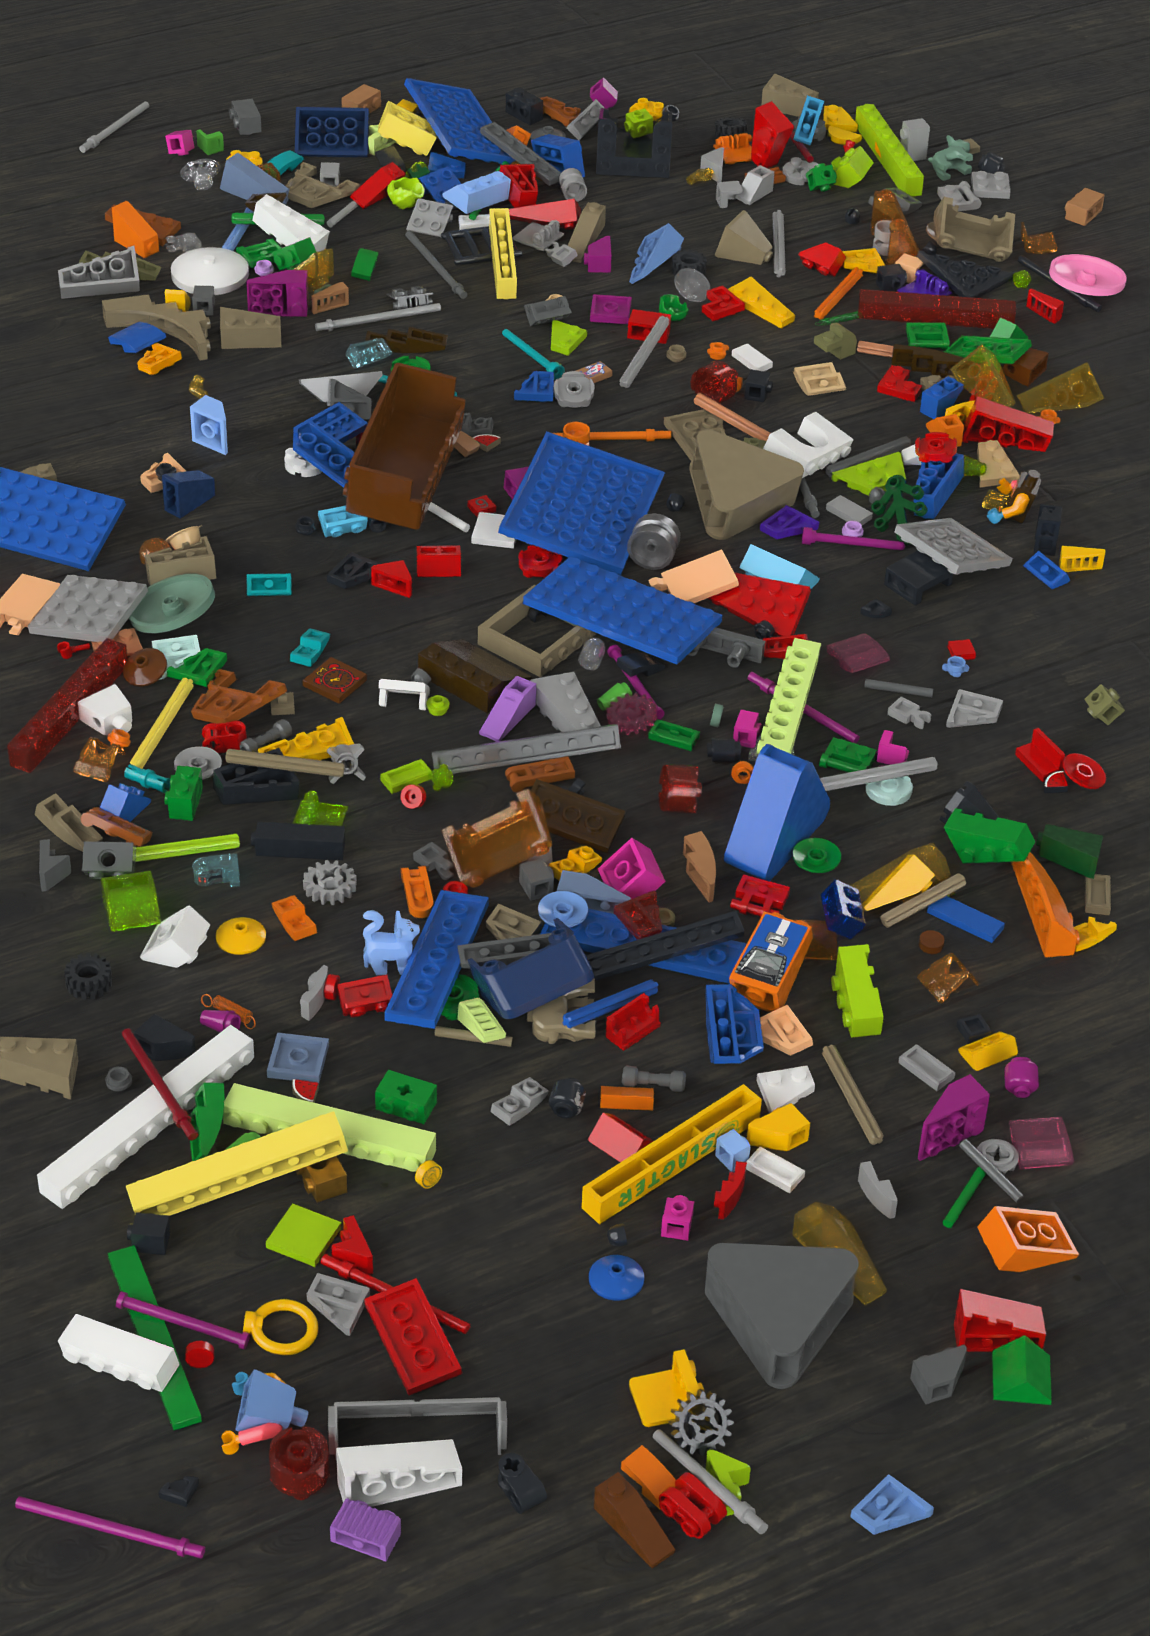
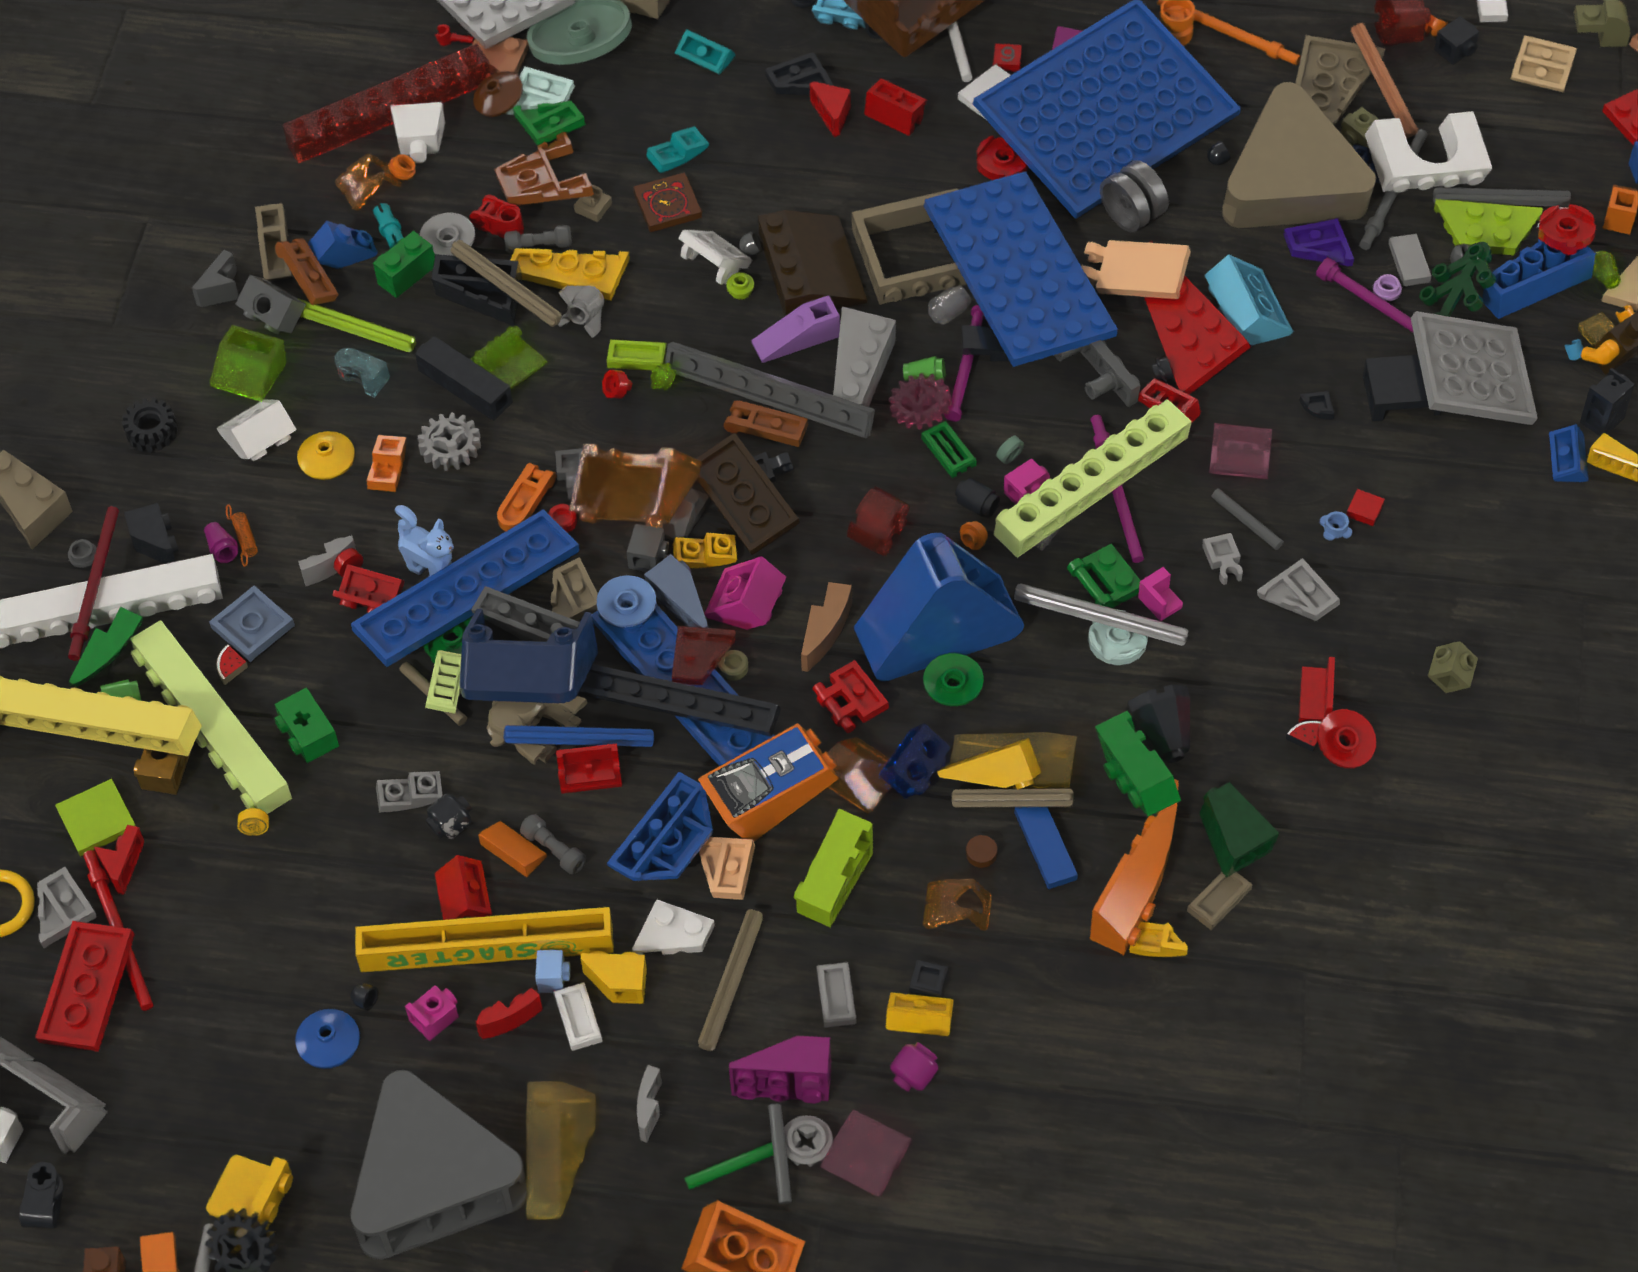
camera: 40 degrees right, 15 degrees up
light yellow axle [130,677,194,769] -> none

